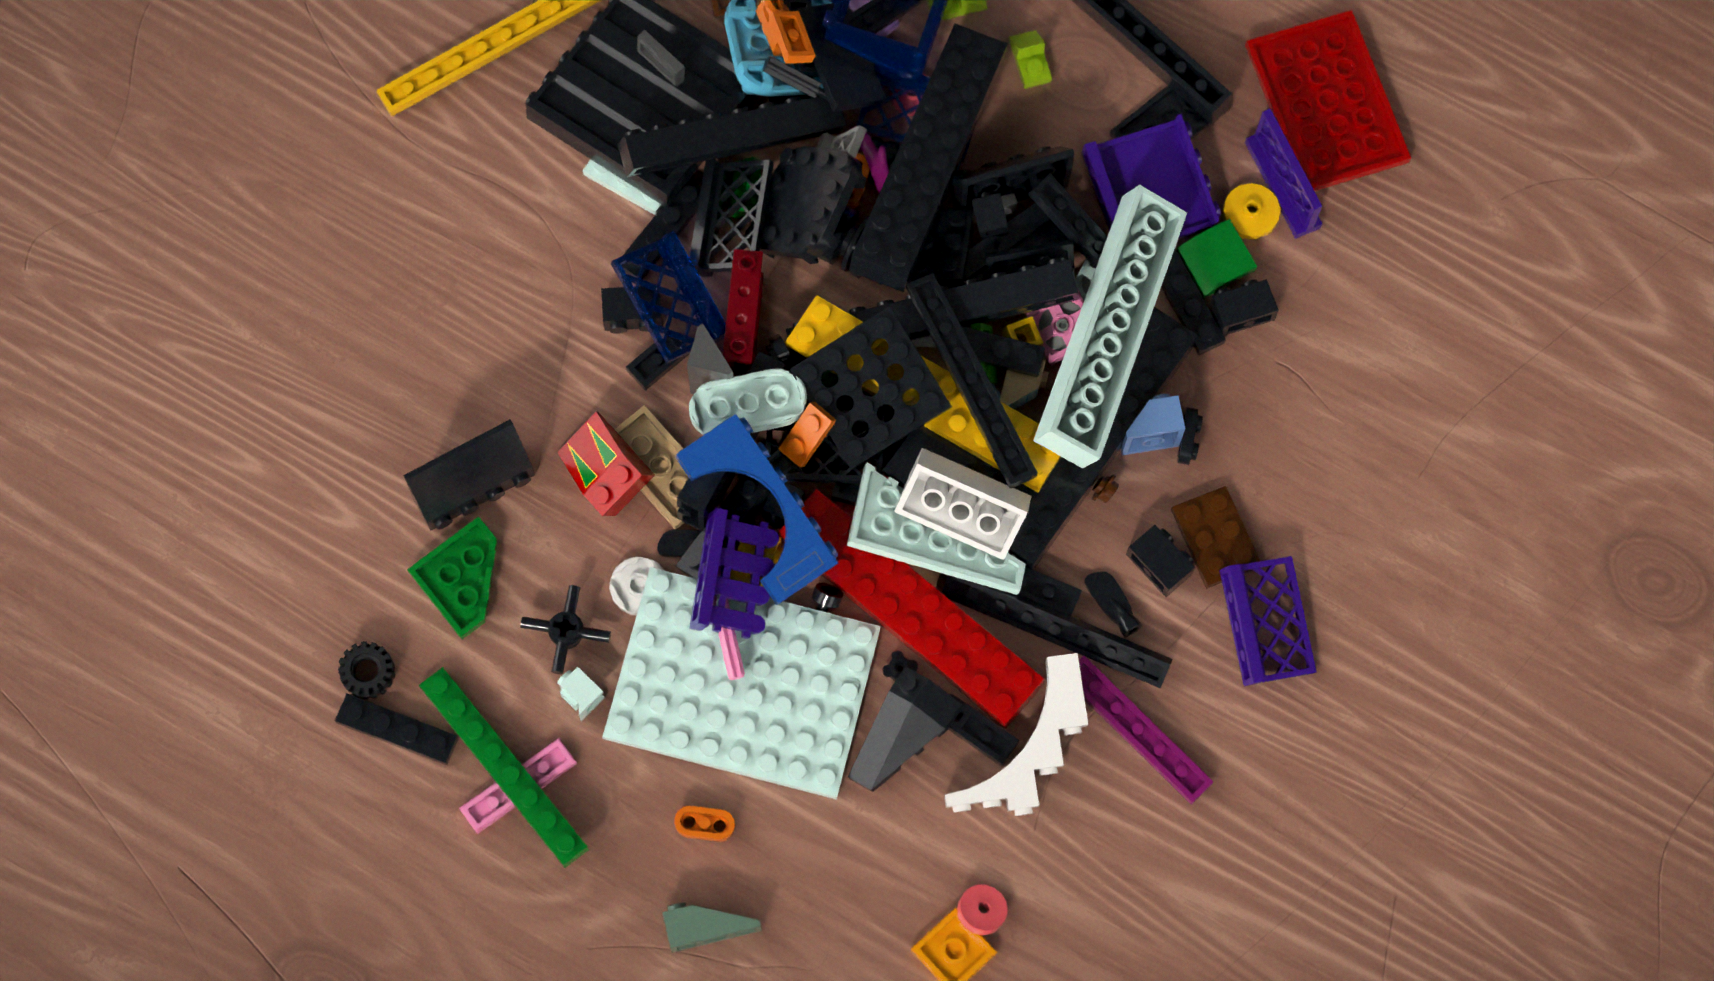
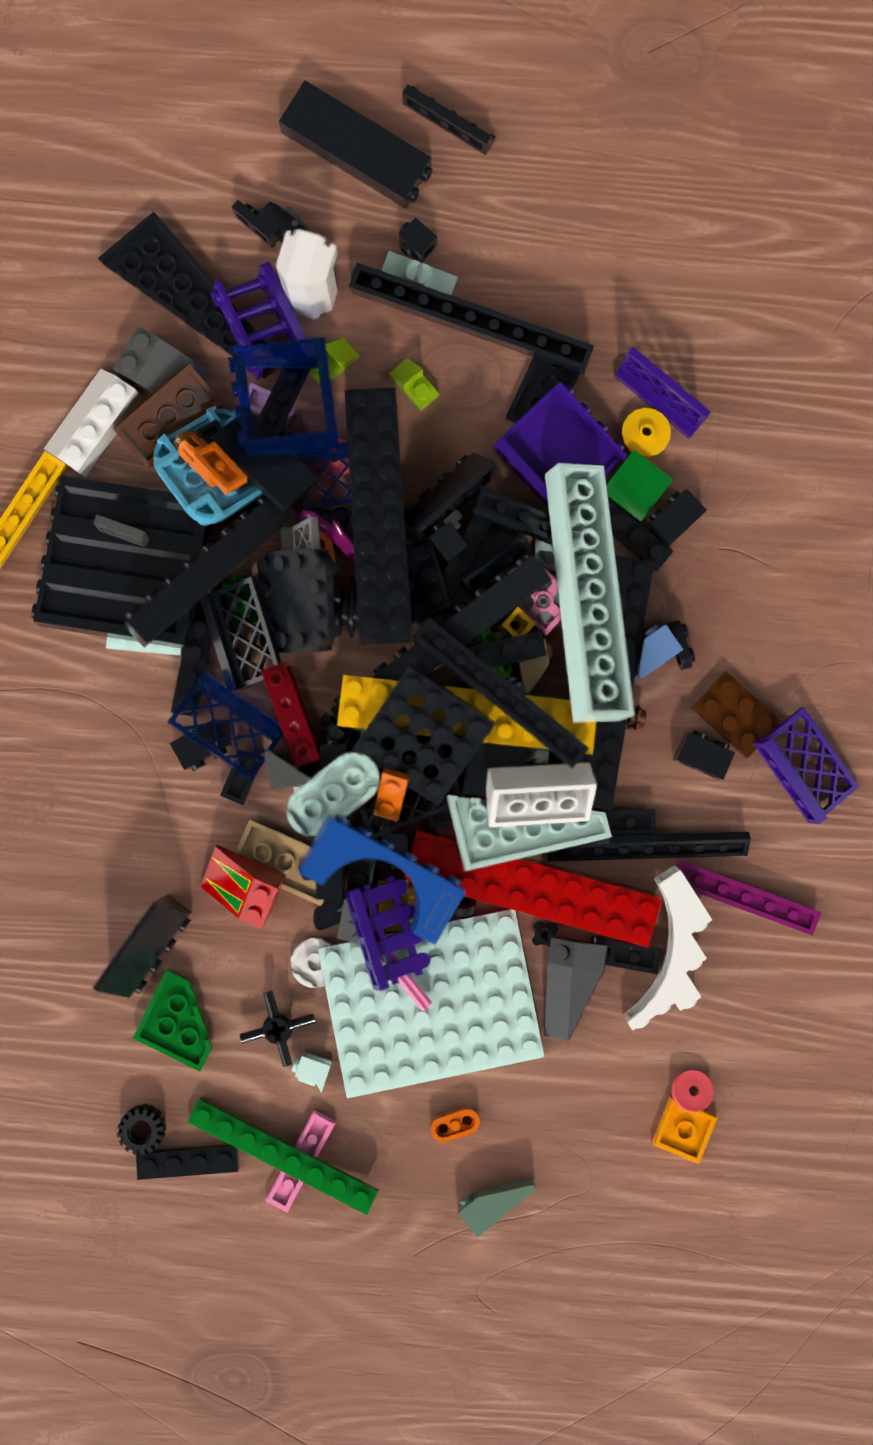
camera: 30 degrees left, 15 degrees up
black axle [762,56,828,101] -> none
black piece [1084,572,1142,638] -> none
red plate [1245,10,1412,191] -> none

